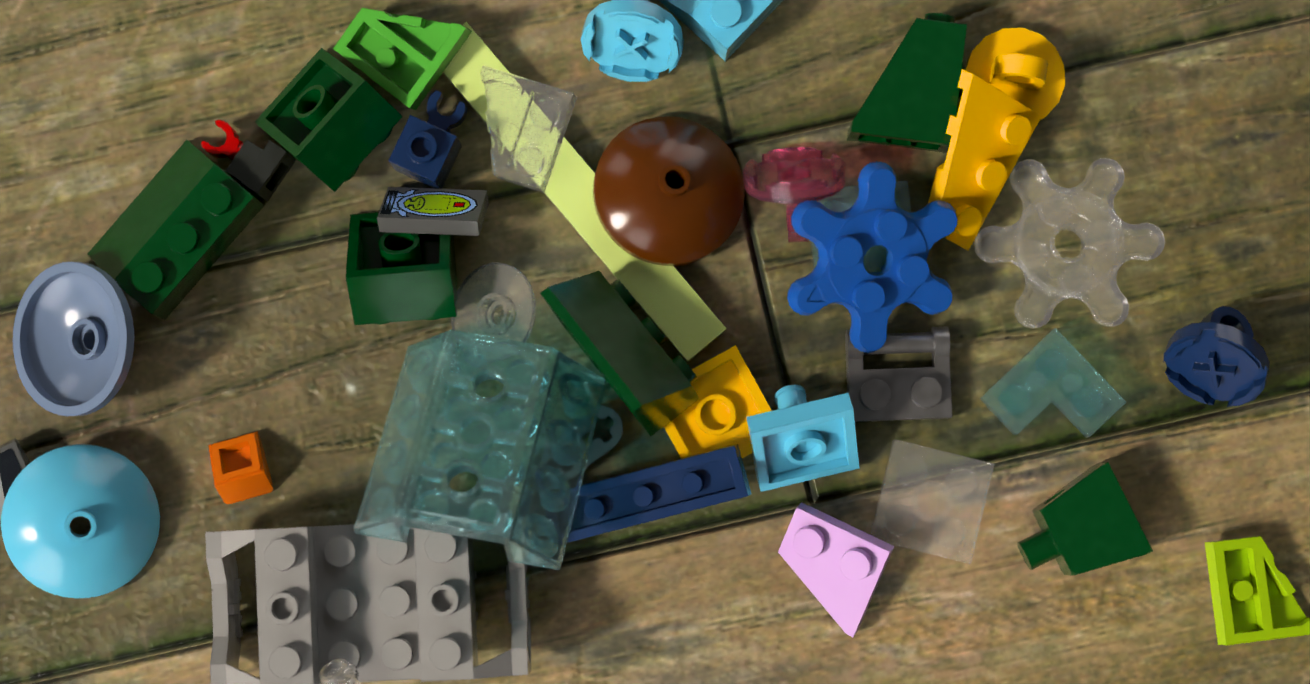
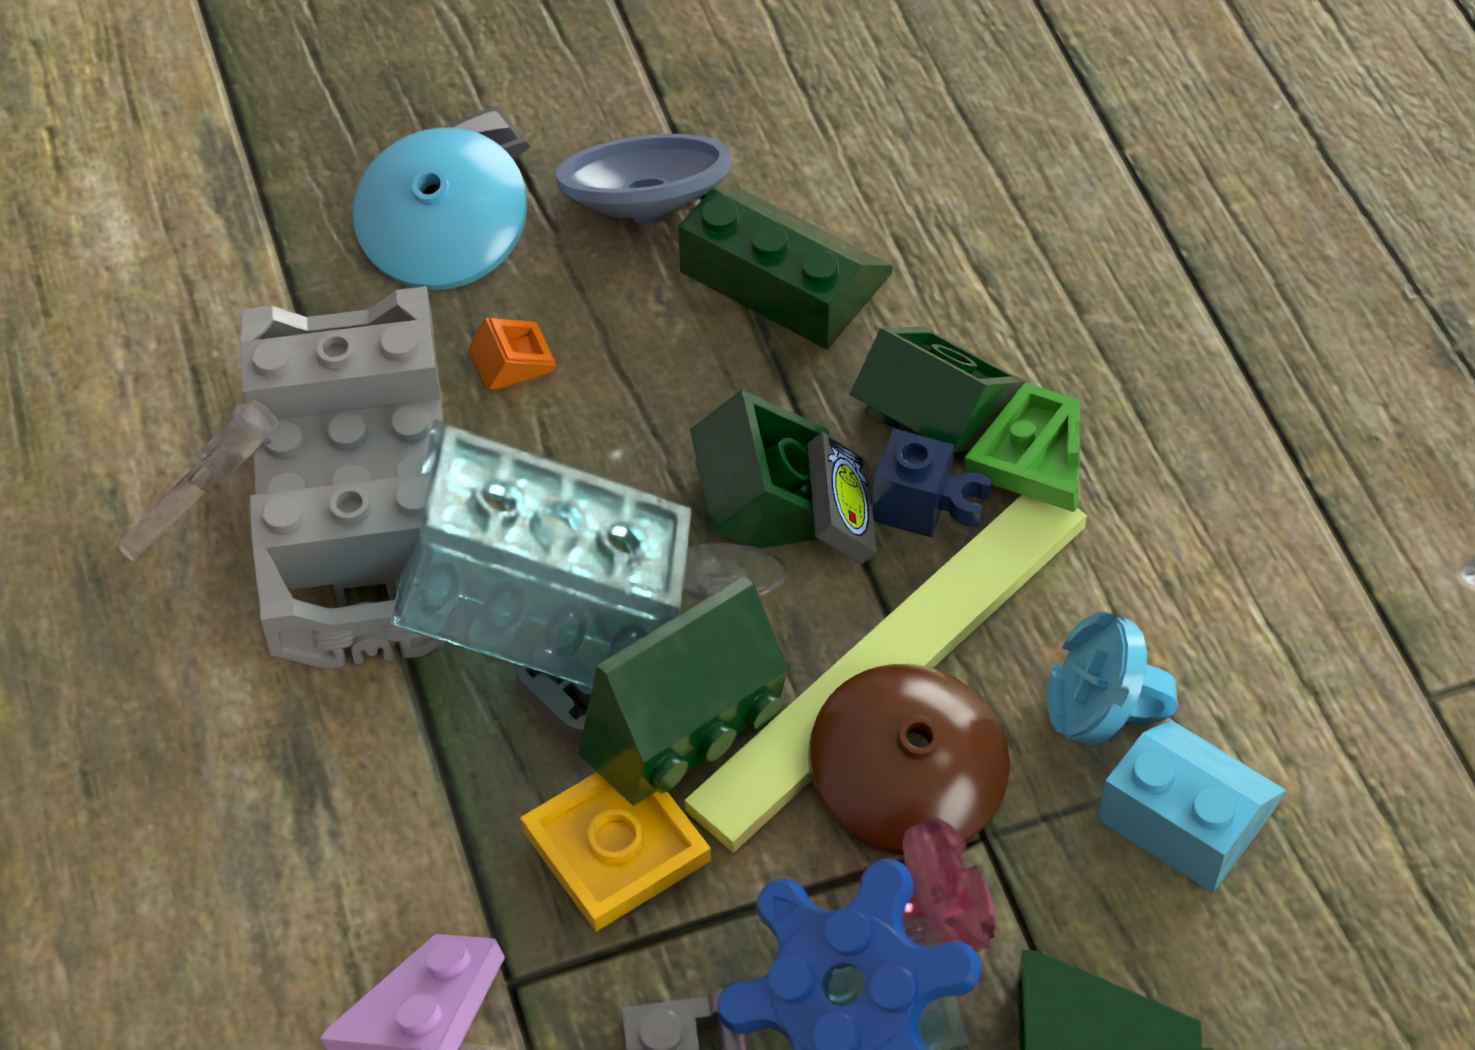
camera: 85 degrees right, 30 degrees down
pearl dark grey piece [201,120,296,201] -> none
clear wing [480,65,578,193] -> none
dark blue plate [539,444,751,547] -> none
medium azure tile [746,384,860,492] -> none

